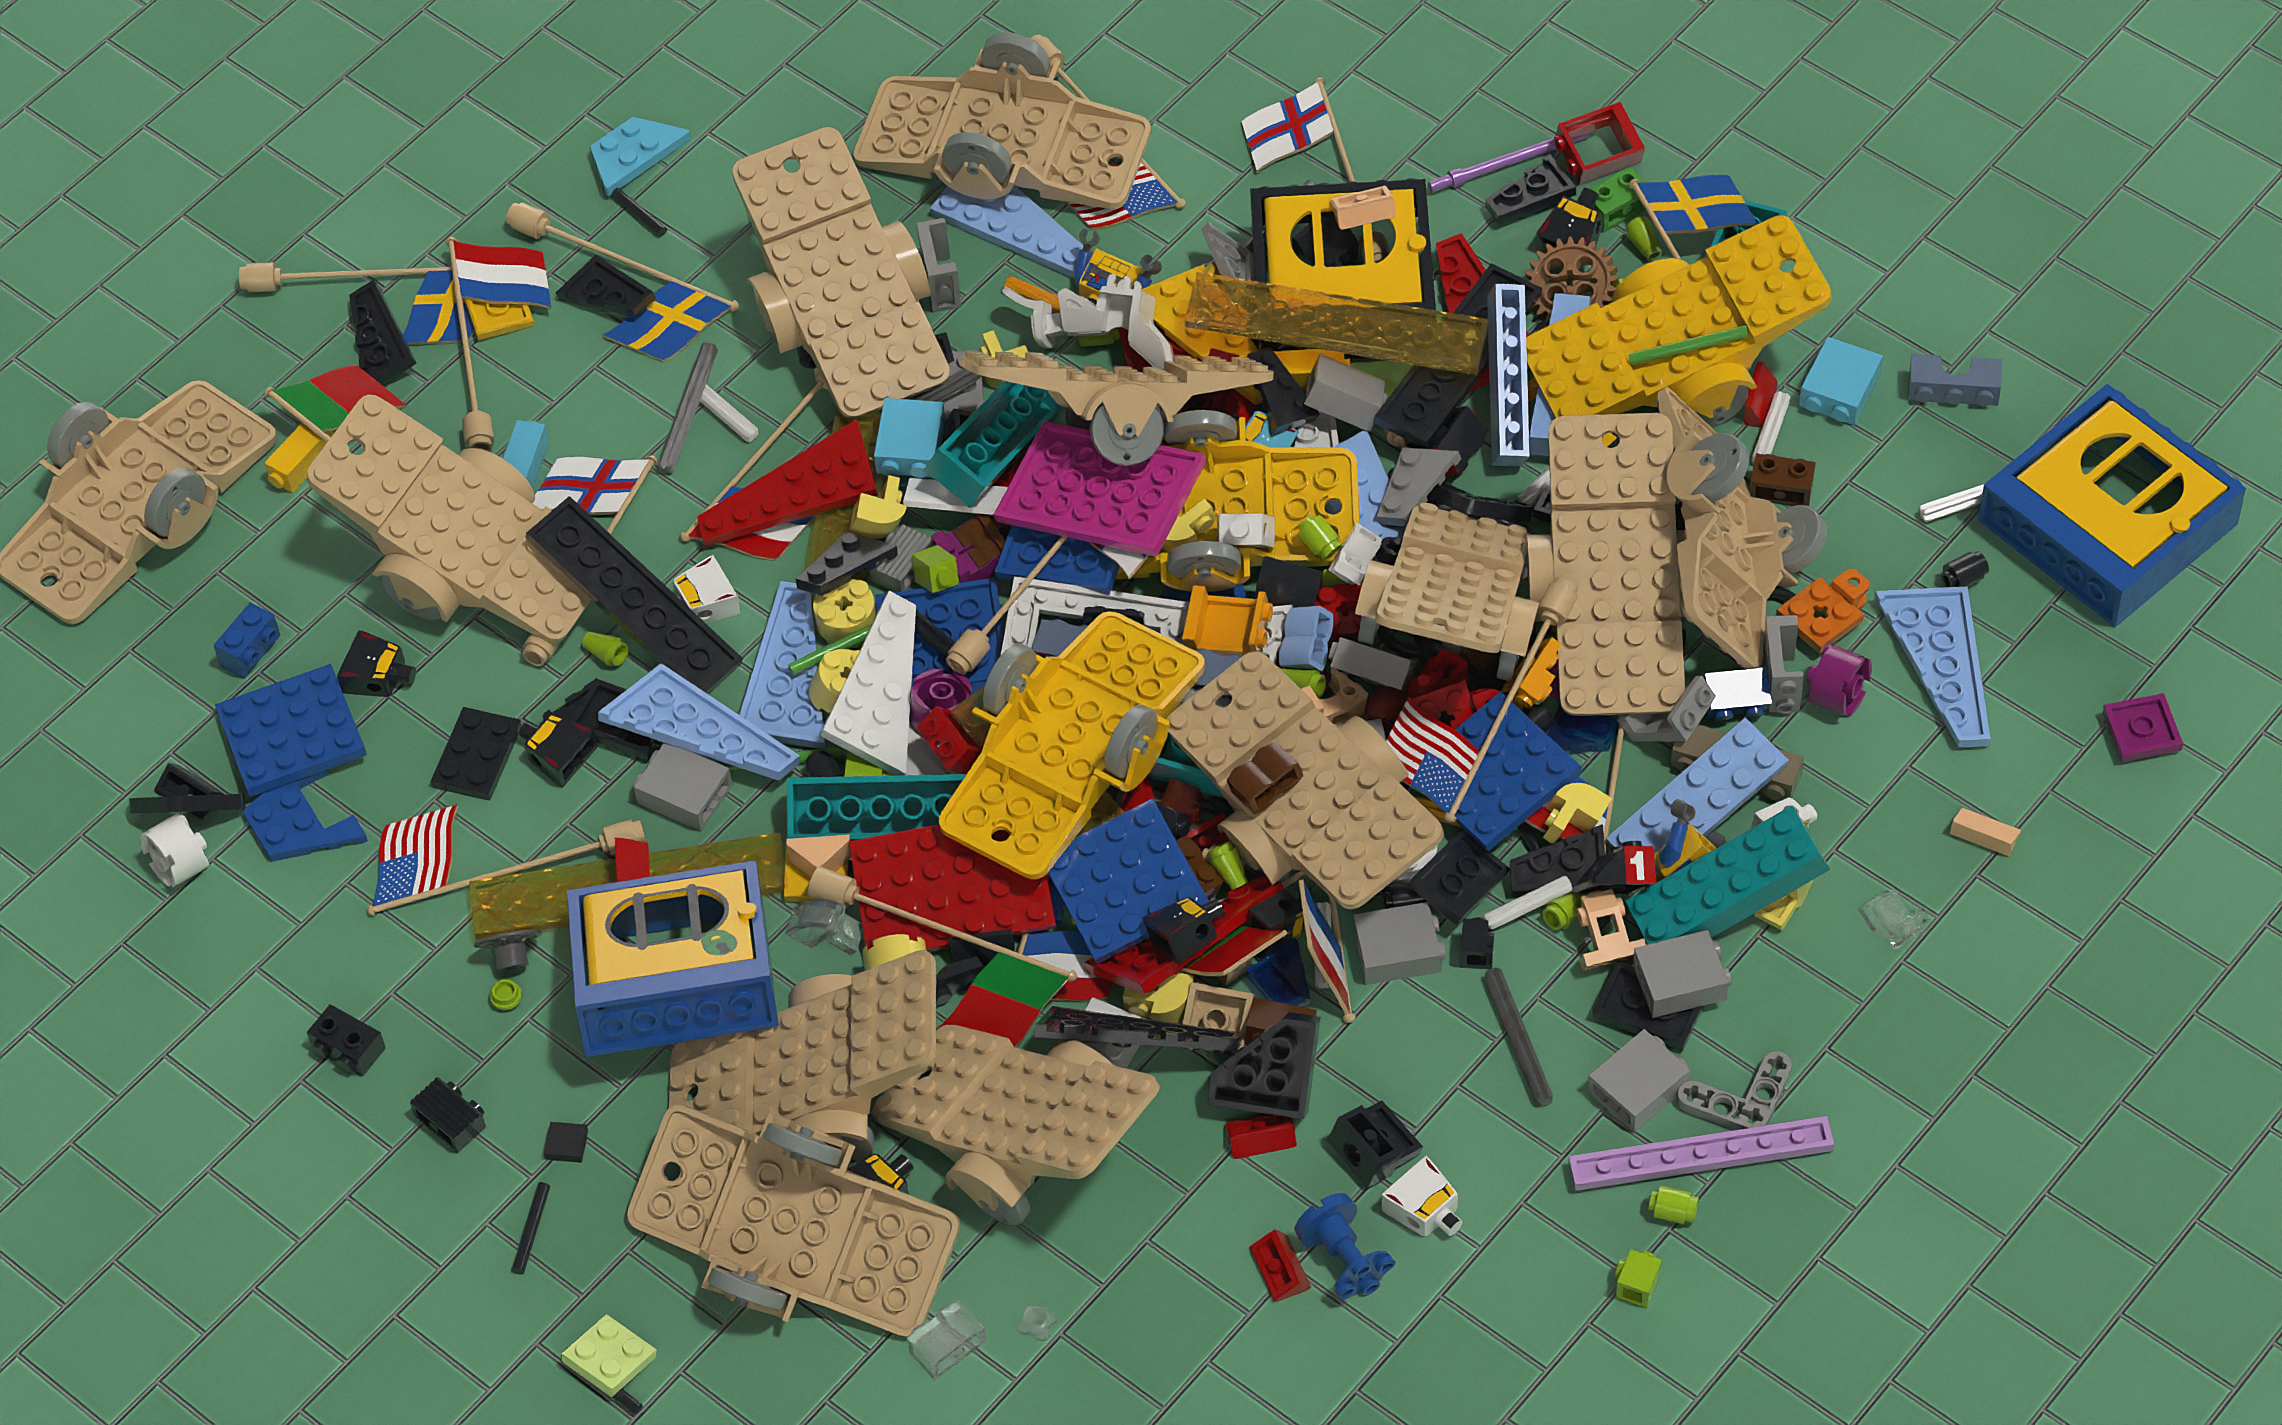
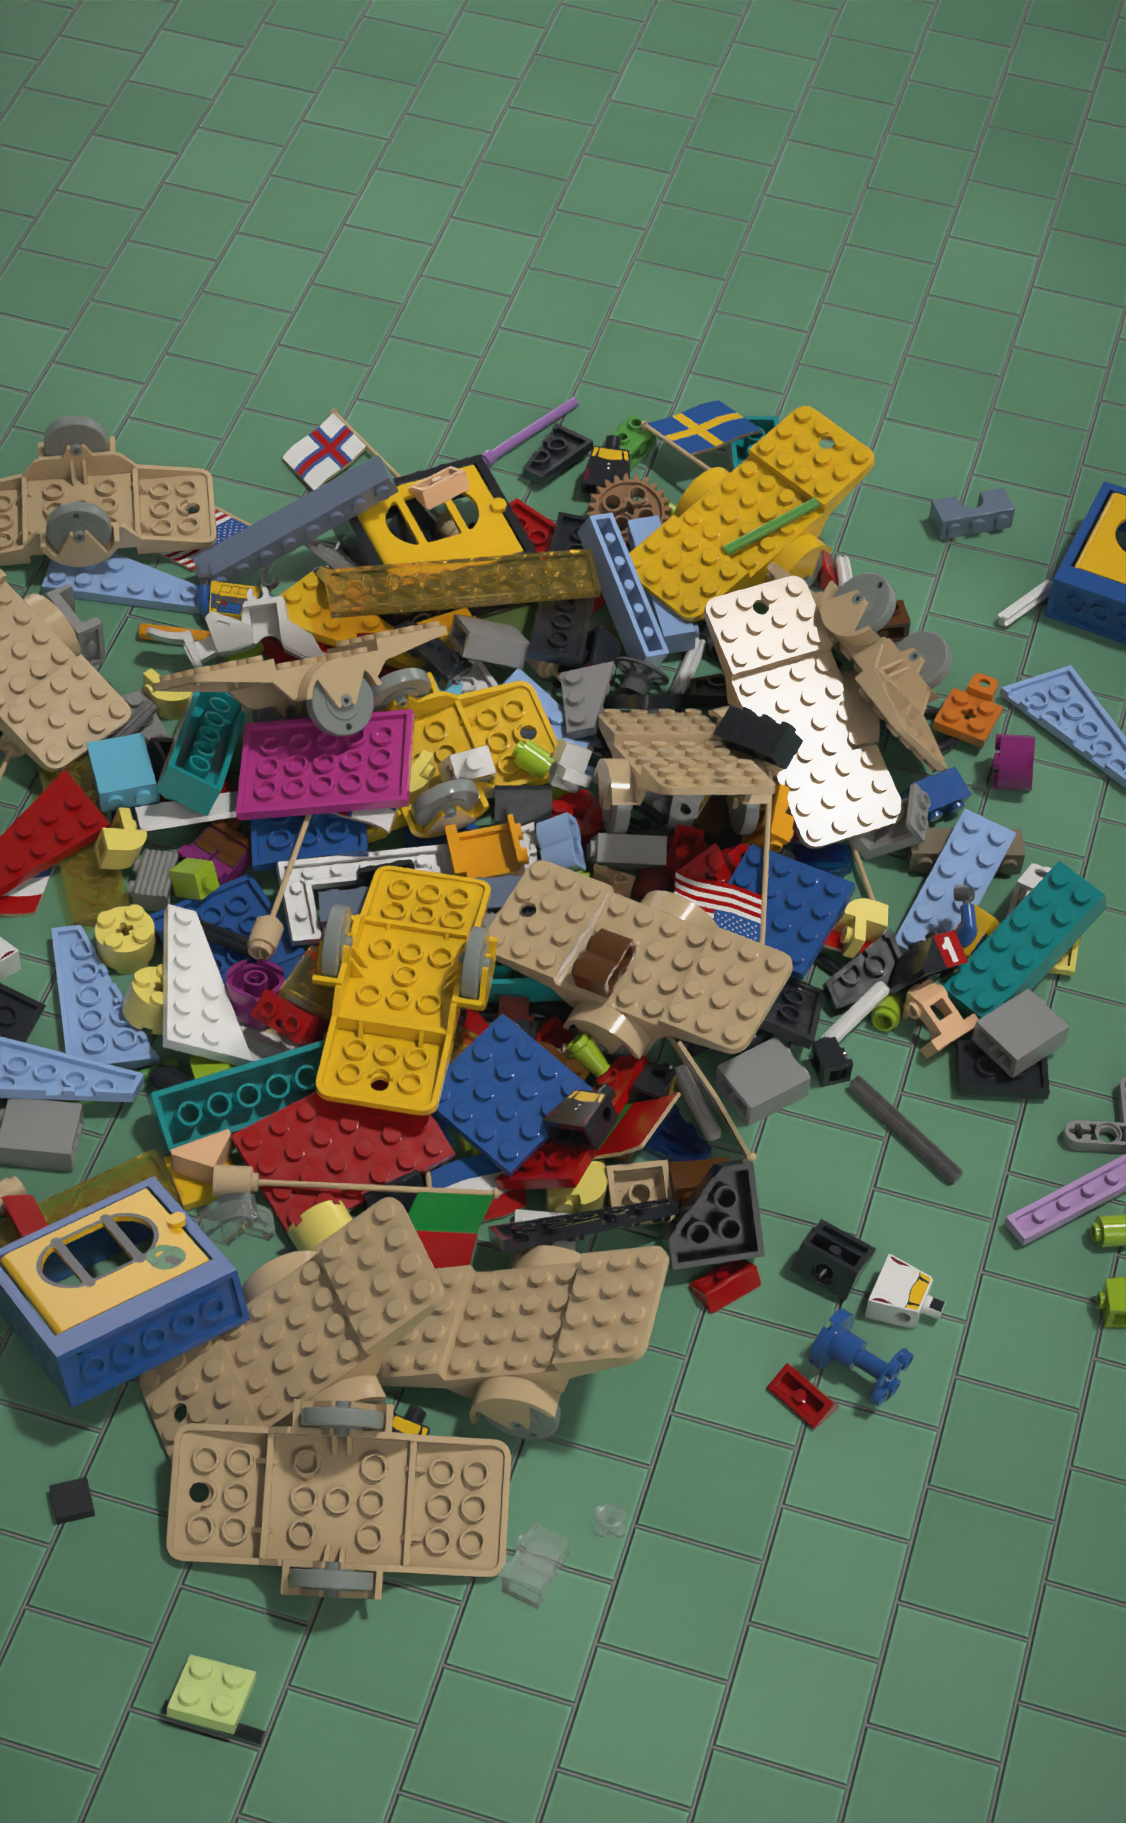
camera: 30 degrees left, 5 degrees down
black bar [512,1182,550,1274] -> none
bright green bar [788,624,872,675] -> none
black wing [796,531,898,596] -> none
red window [1554,101,1645,185] -> none
light grey brick [1588,1029,1691,1133] -> none
lime cone [1626,216,1662,261] -> none
light grey panel [1763,615,1804,714] -> none
medium azure brick [1799,337,1883,425] -> none
black brick [1941,551,1989,587] -> none
none -> sand blue brick [193,455,399,585]
none -> dark grey wheel [614,657,670,695]
none -> black brick [713,706,803,770]

